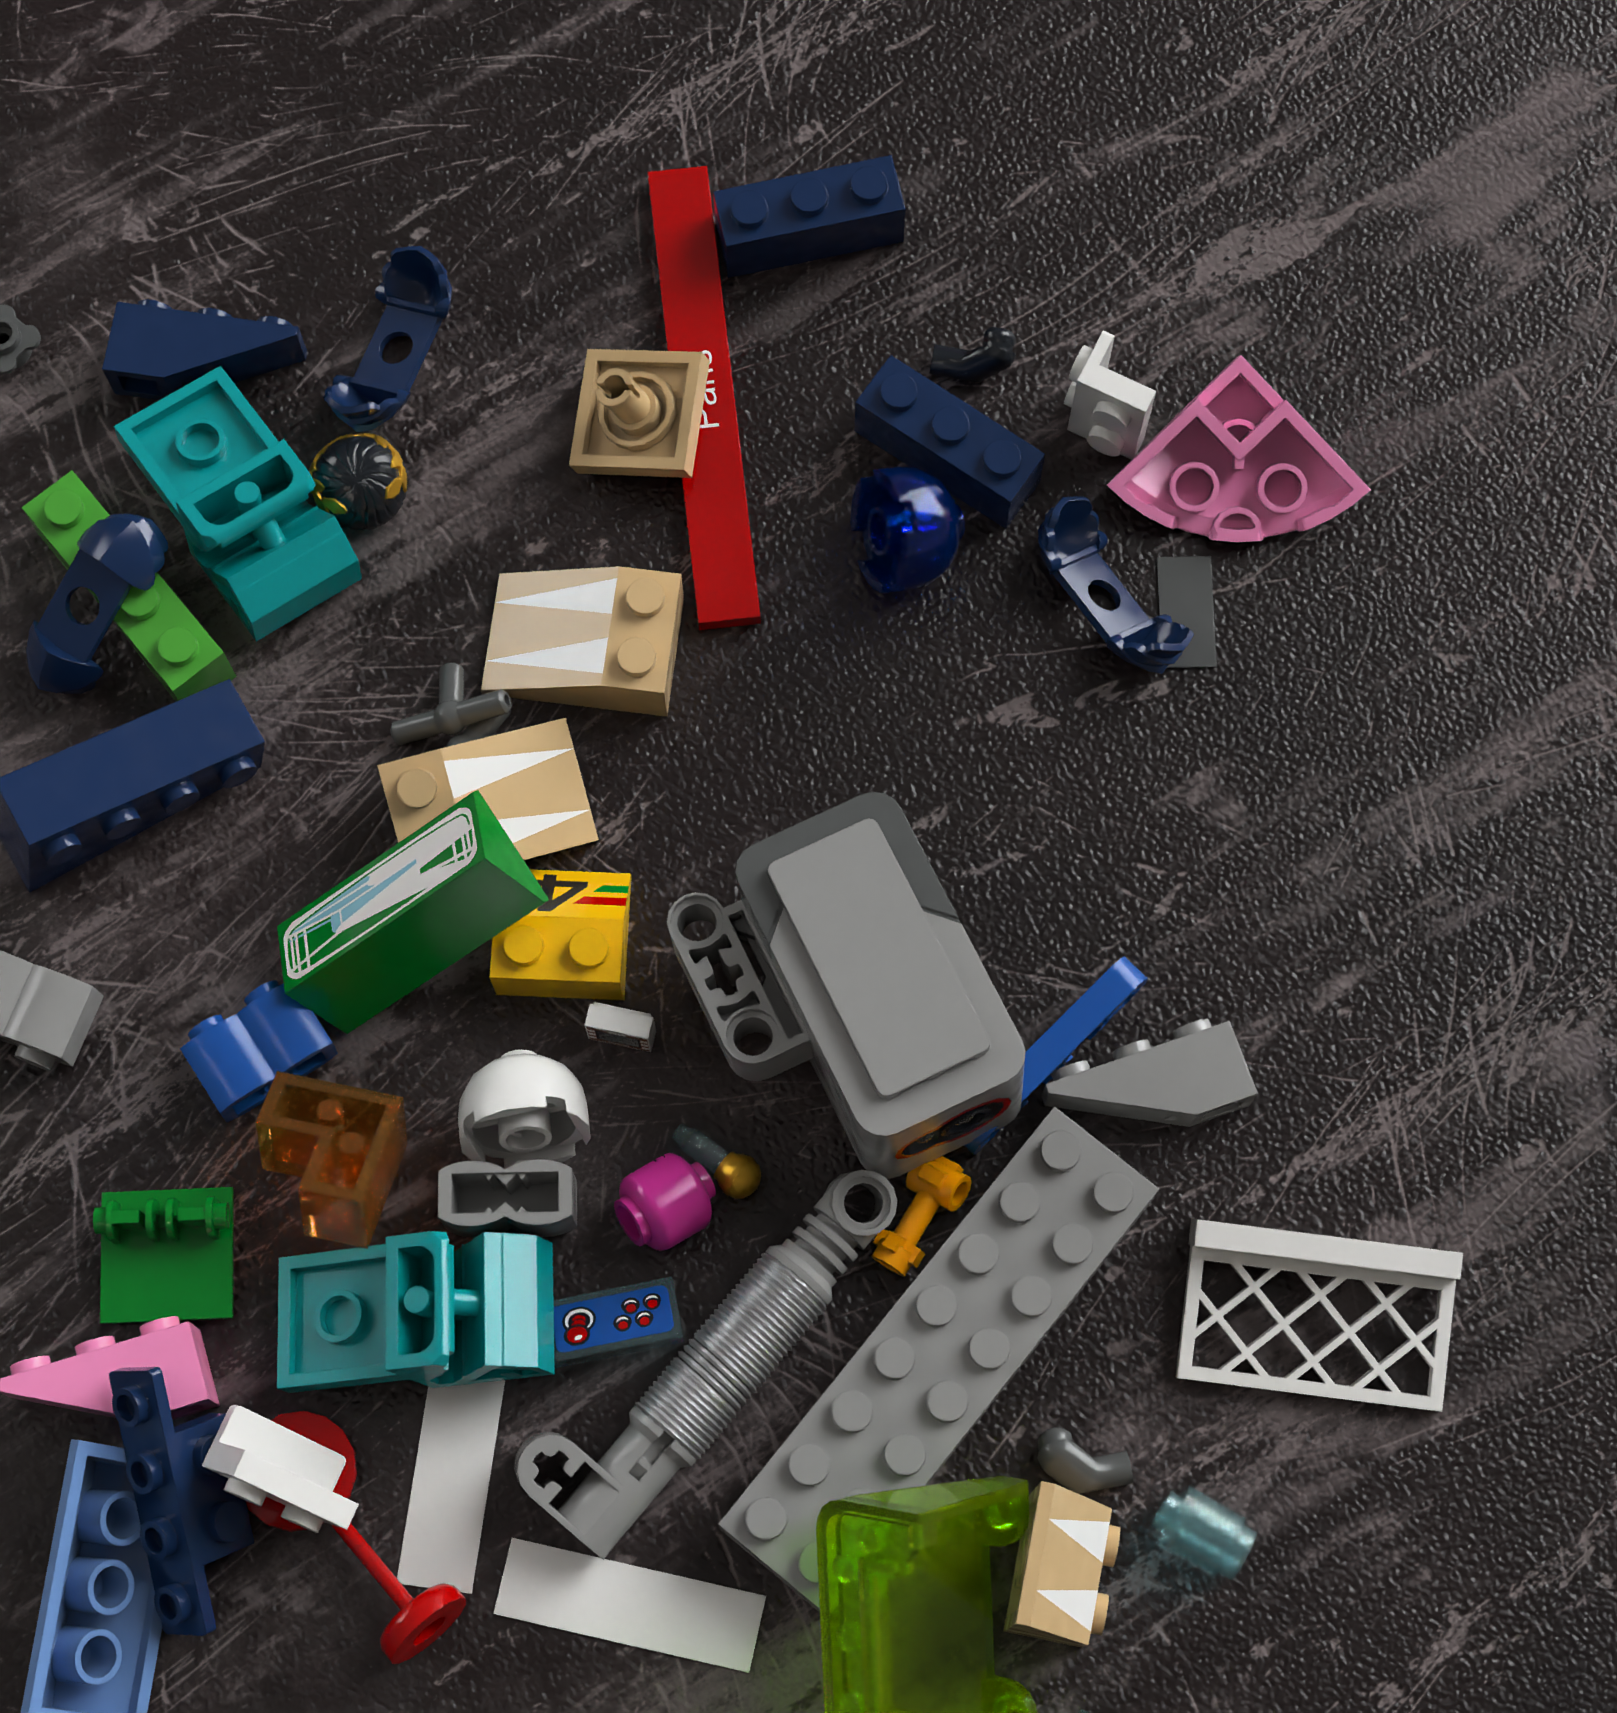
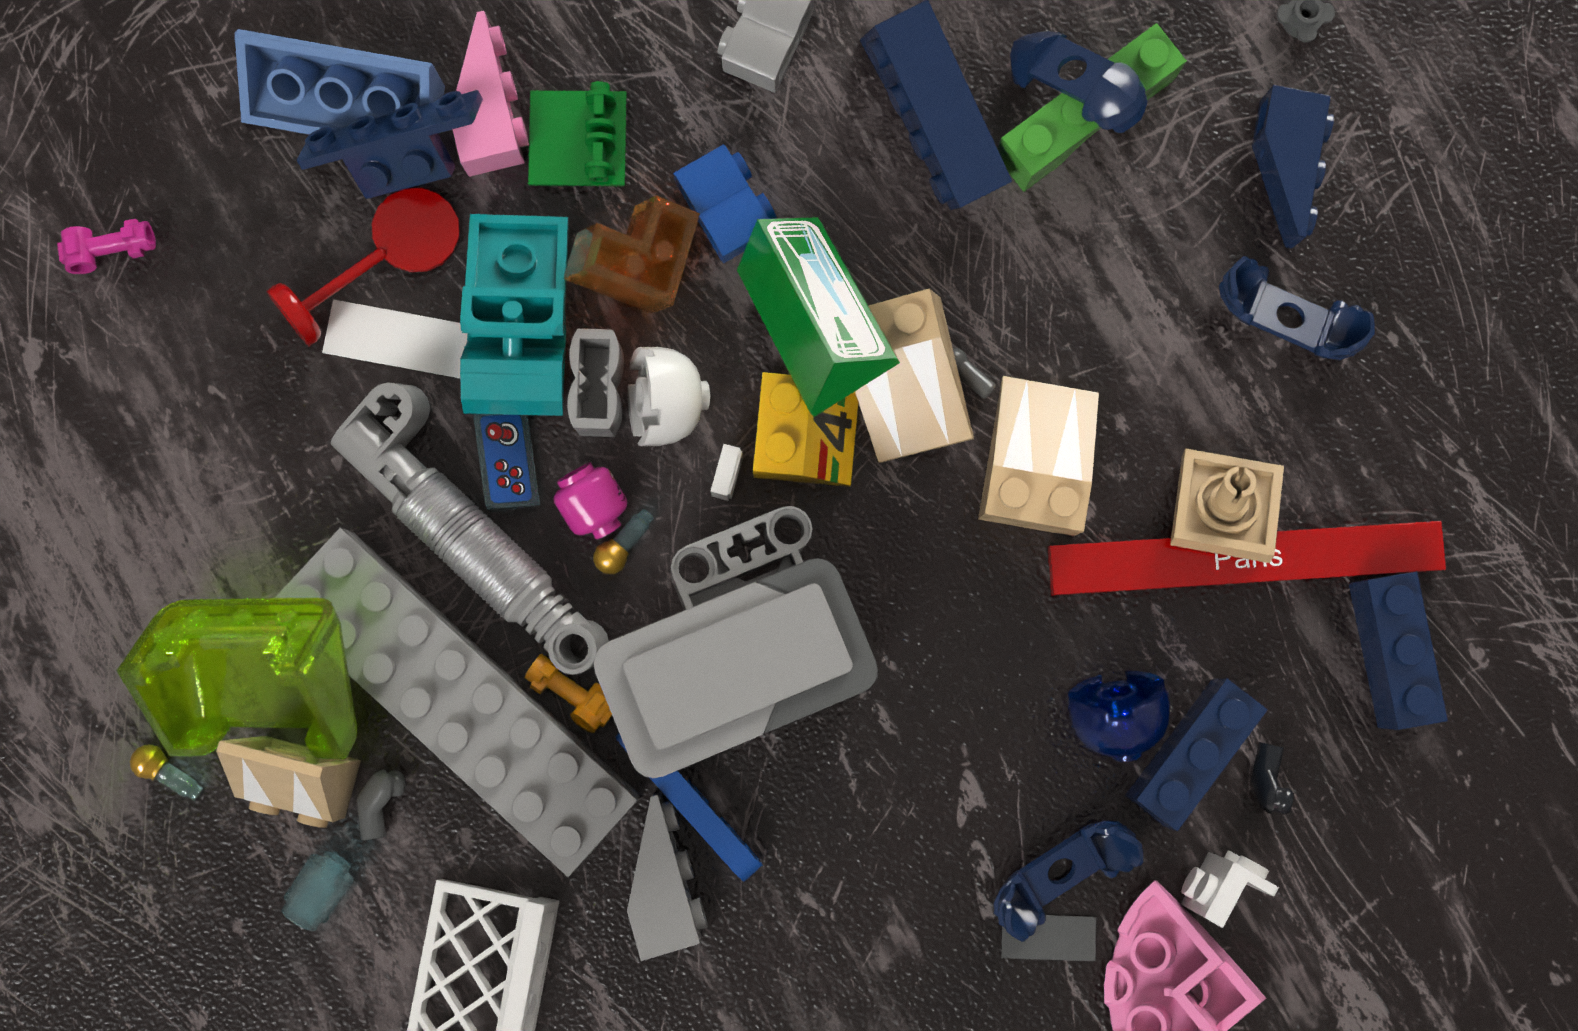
camera: 90 degrees right, 10 degrees up
teal piece [114,366,362,642] -> none
white bracket [202,1405,359,1533] -> none
black hair [309,433,407,530] -> none
dark grey piece [390,662,512,746] -> none
white sticker [493,1538,766,1673] -> none

